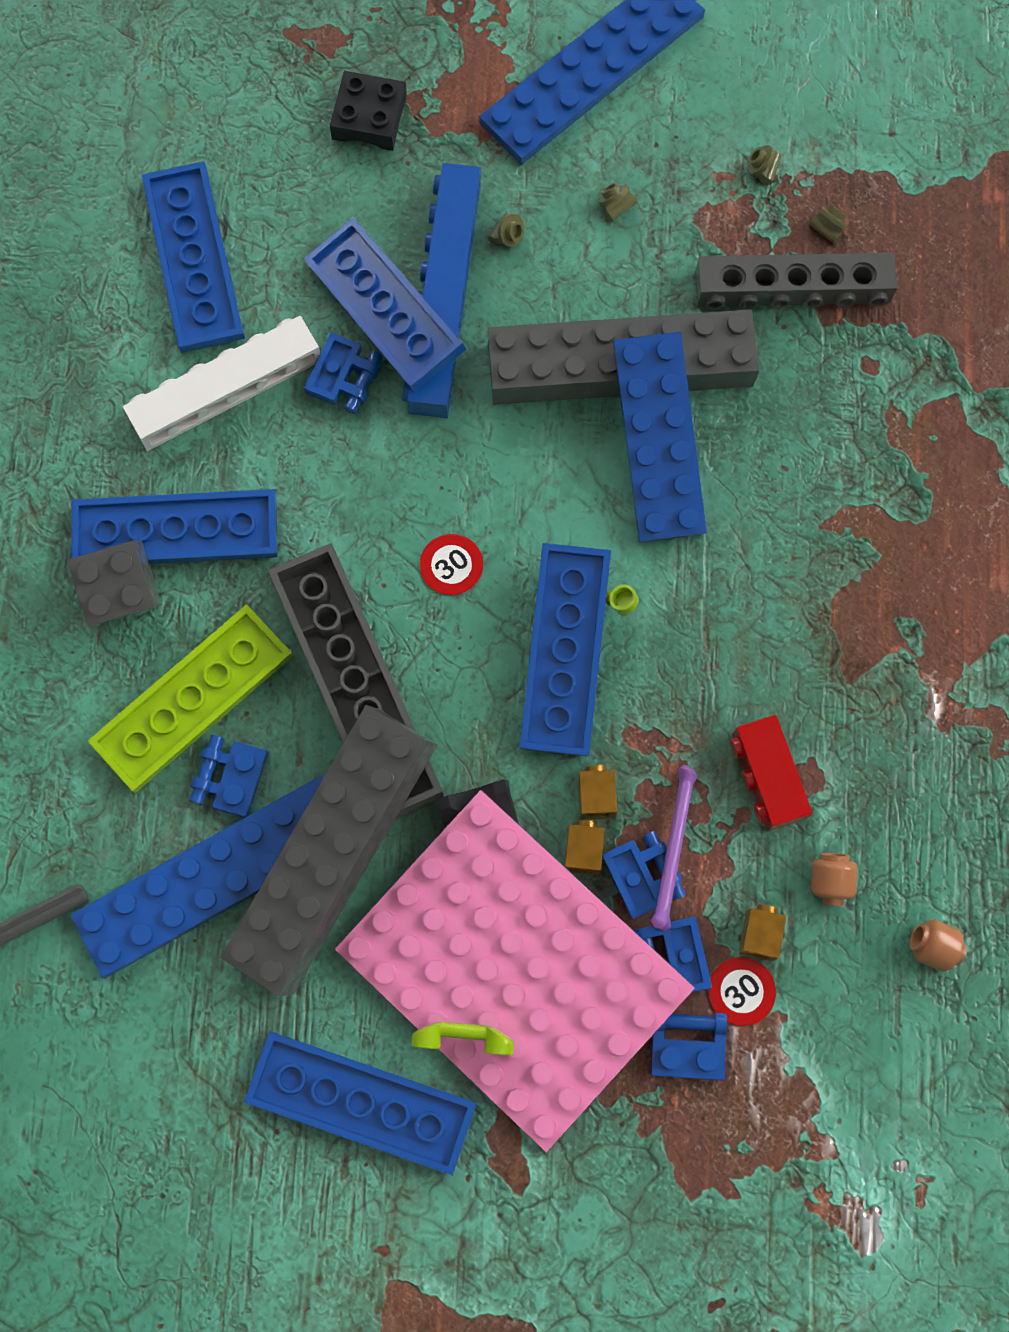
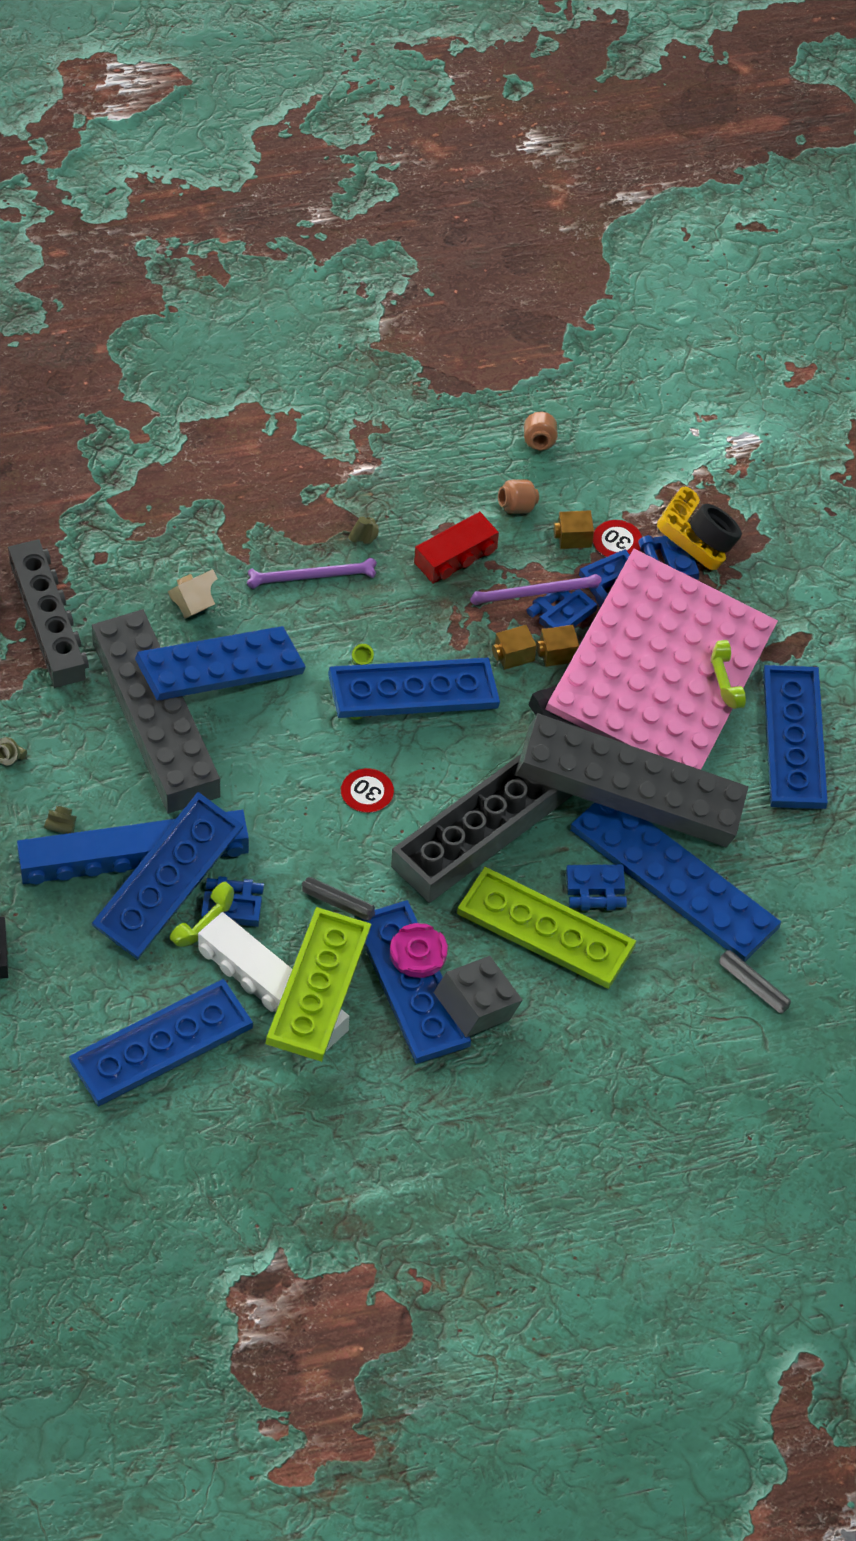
camera: 110 degrees left, 20 degrees down
none -> tan brick [168,569,218,619]
none -> lime bar [170,882,234,947]
none -> medium lavender piece [247,558,377,589]
none -> lime plate [265,907,371,1062]
none -> dark grey axle [302,877,375,921]
none -> olive plate [348,516,379,544]
none -> dark pink tile [390,923,448,978]
none -> yellow beam [657,487,726,570]
none -> black tyre [690,504,742,553]

